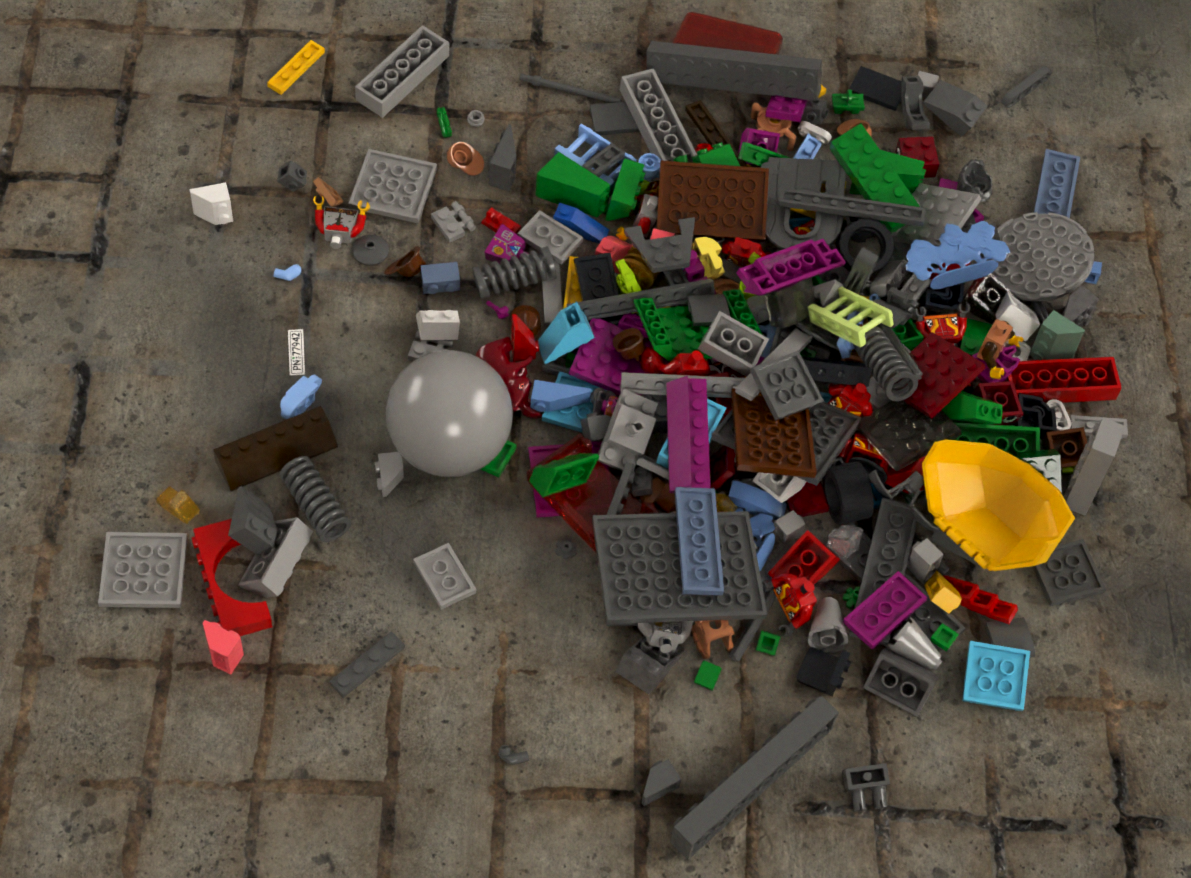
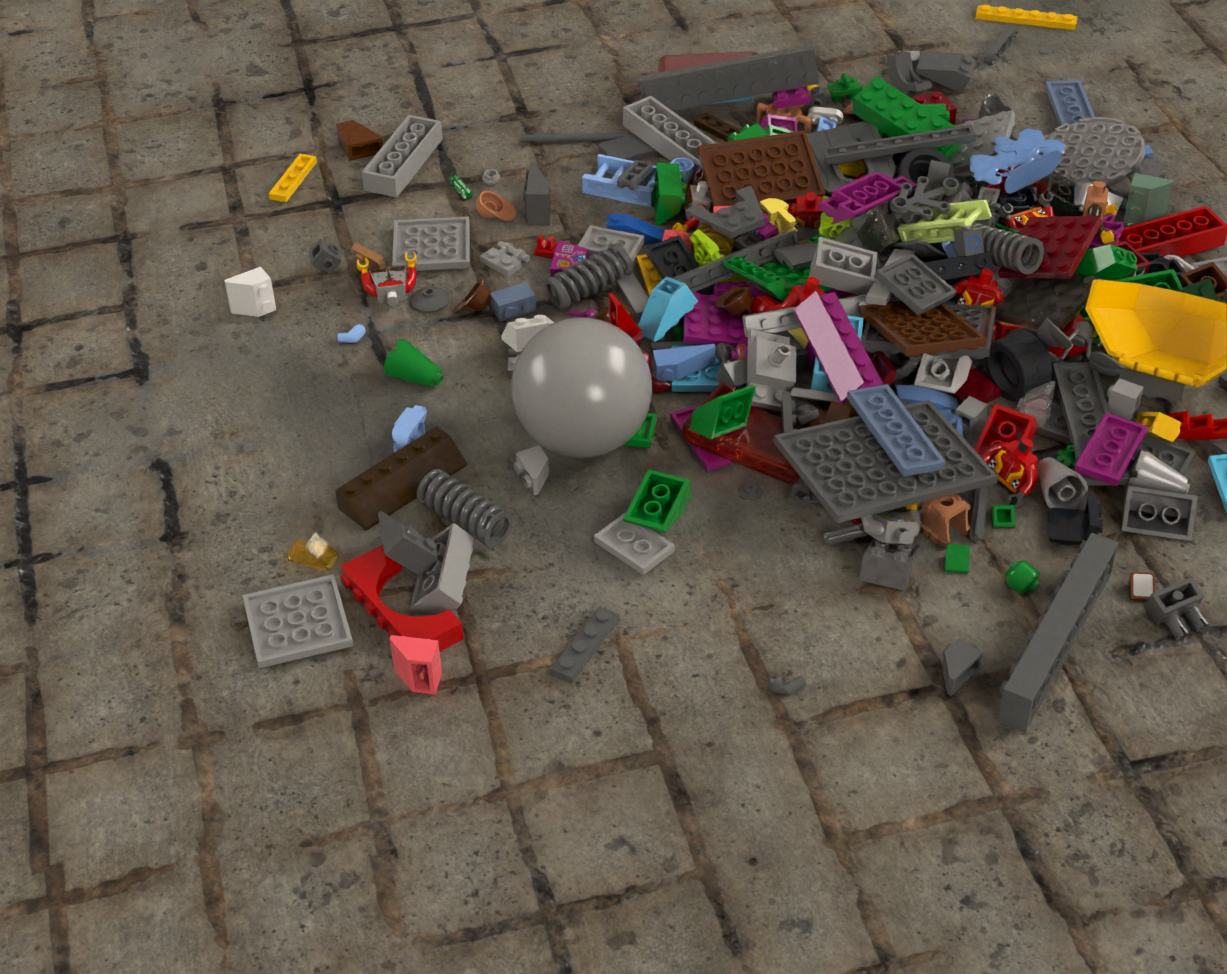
camera: 10 degrees left, 15 degrees down
white sticker [288,329,305,376] -> none
green slope [536,152,610,218] -> none
black tile [849,66,902,111] -> none
green plate [930,623,959,652] -> none
none -> reddish brown slope [336,120,383,161]
none -> green cone [383,339,443,388]
none -> green slope [623,469,692,533]
none -> dark grey plant [890,176,959,221]
none -> dark grey brick [953,225,984,256]
none -> yellow plate [975,5,1078,30]
none -> green head [1004,560,1041,595]
none -> white slope [1128,572,1155,601]

